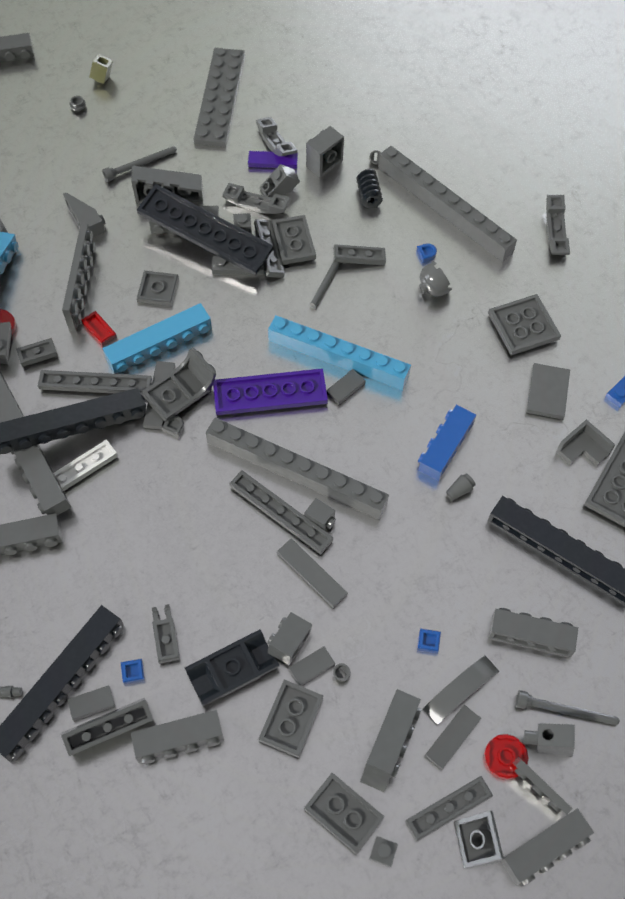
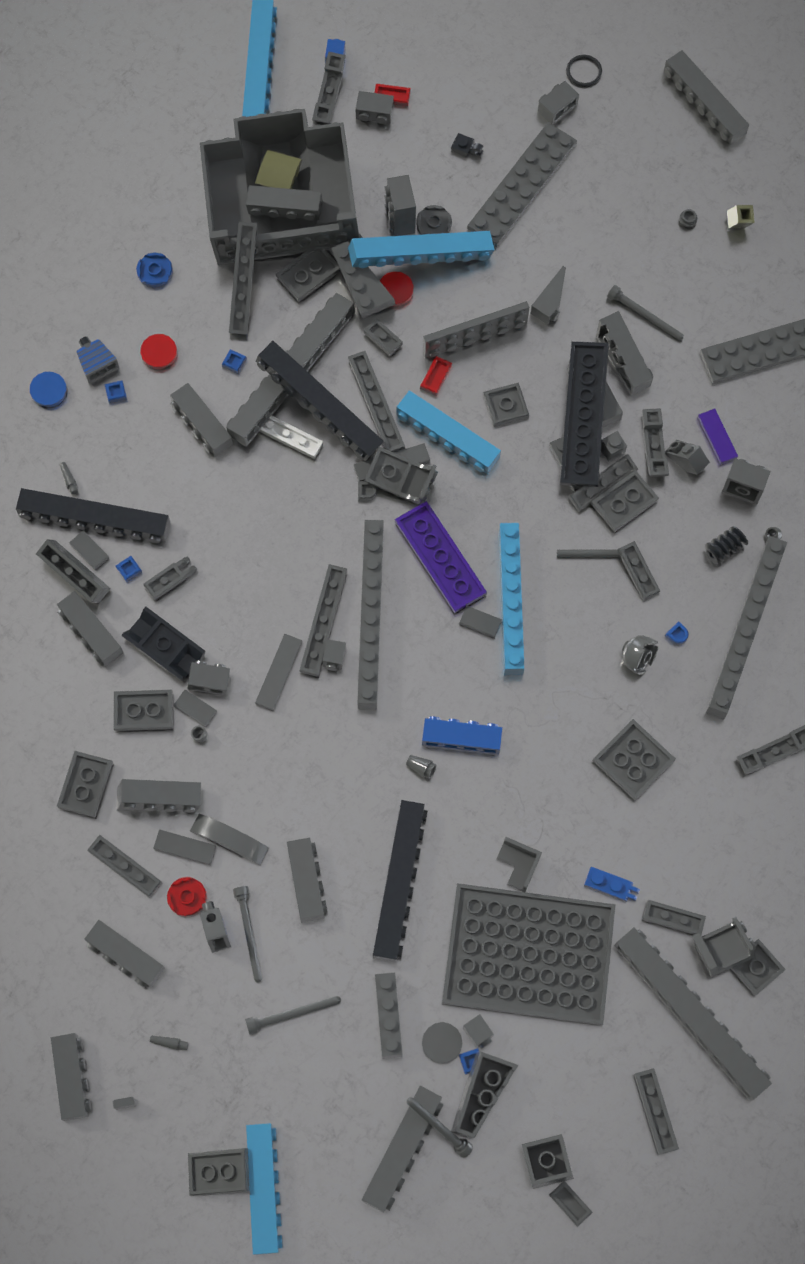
camera: 65 degrees right, 10 degrees up
dark grey slope [256,117,298,156] -> none
dark grey plate [369,836,398,868] -> none
blue tile [417,628,441,654] -> none
dark grey slope [454,811,504,868] -> none
dark grey plate [513,757,573,815] -> none
dark grey tile [526,363,570,420] -> none

